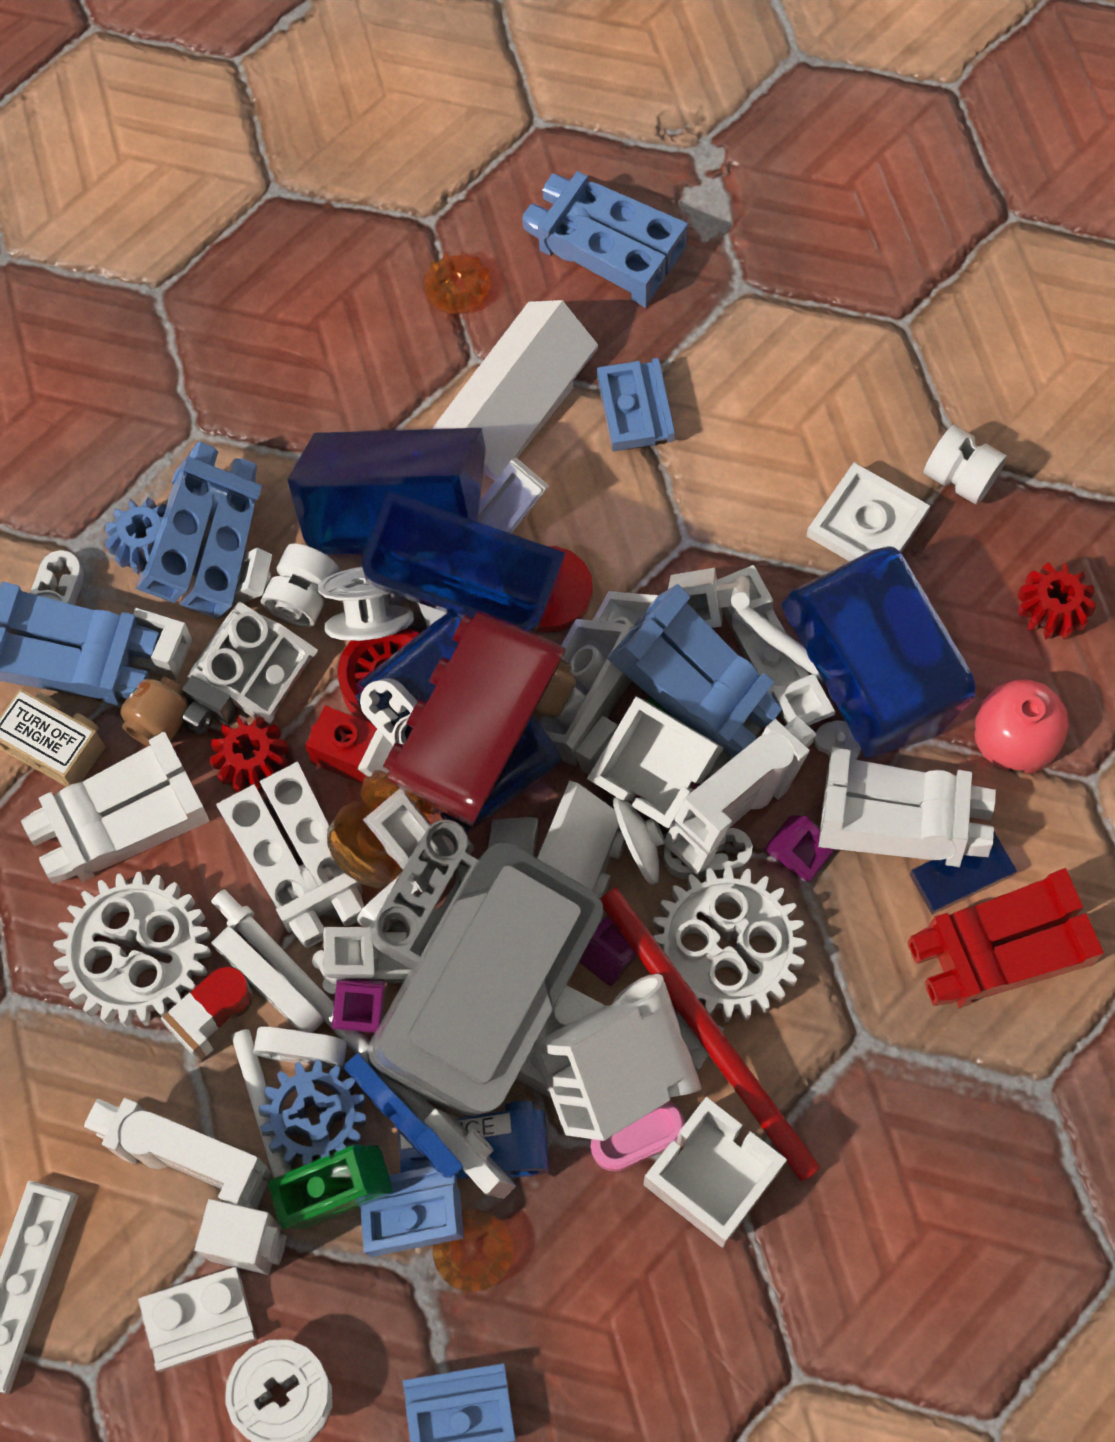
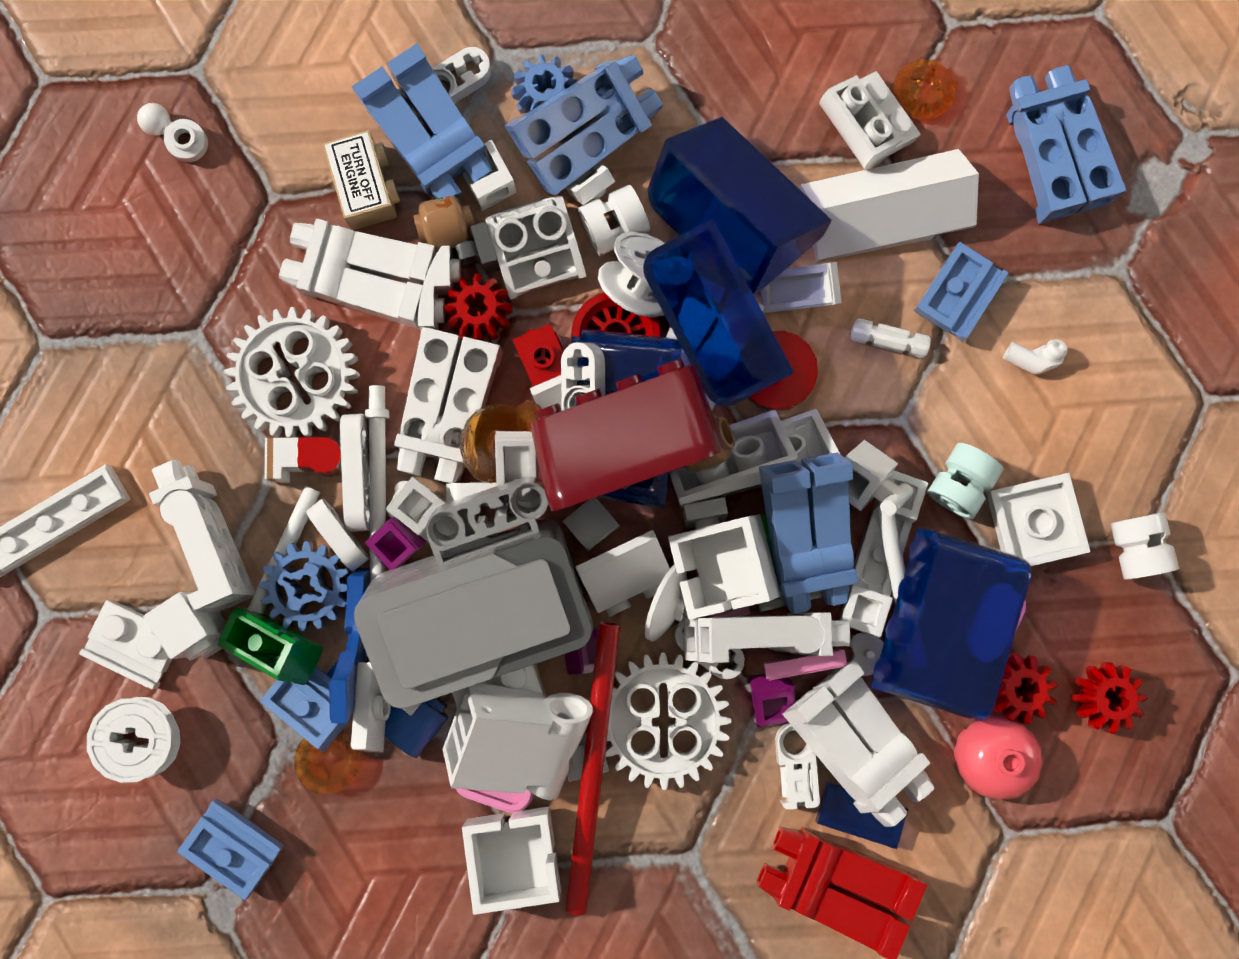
camera: 40 degrees right, 15 degrees up
none -> white slope [418,246,461,331]
none -> bright pink tile [764,649,847,681]
none -> white piece [775,723,820,809]
none -> white brick [819,71,921,170]
none -> white axle [851,318,931,358]
none -> light aqua wheel [927,443,1004,520]
none -> red gear [983,653,1059,725]
none -> white arm [1003,339,1068,374]

